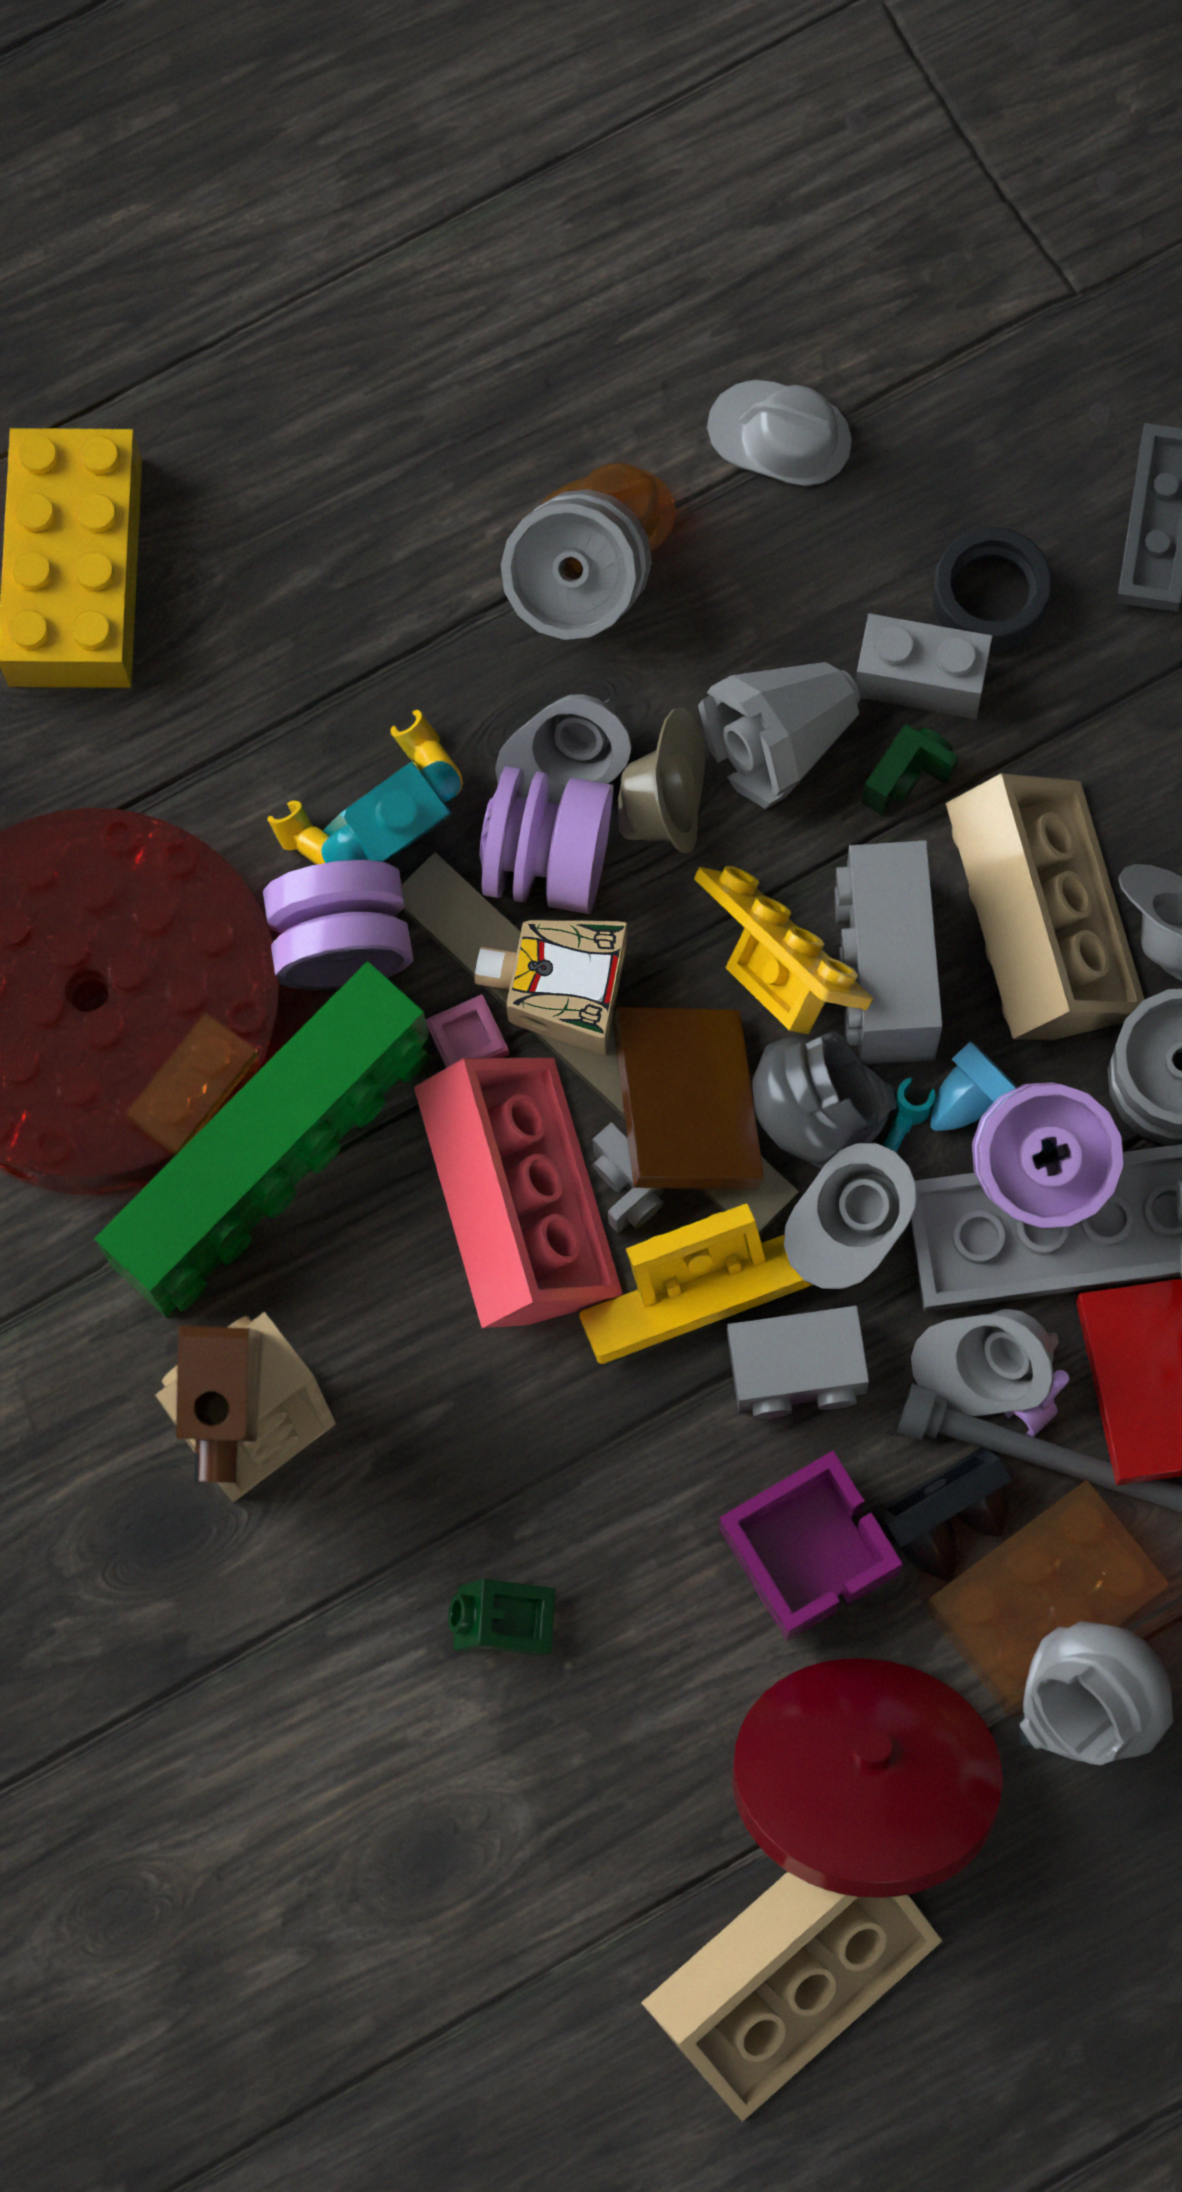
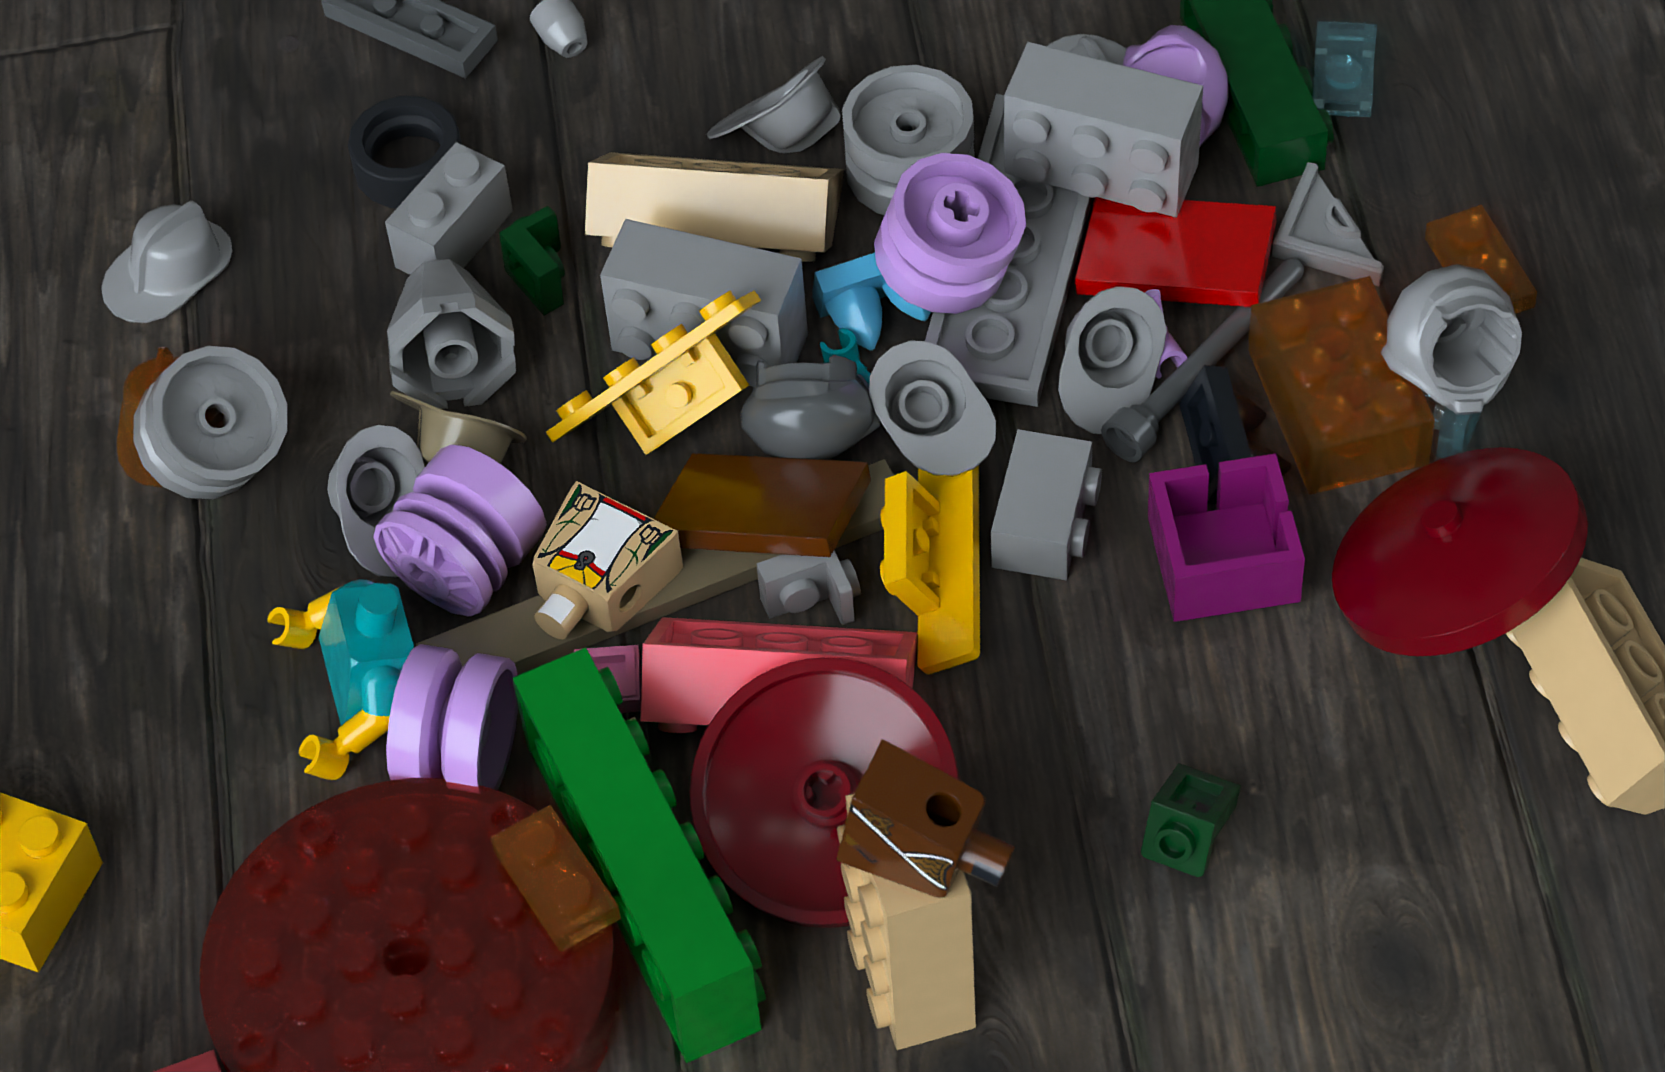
camera: 70 degrees left, 20 degrees down
none -> dark red dish [690,657,960,928]

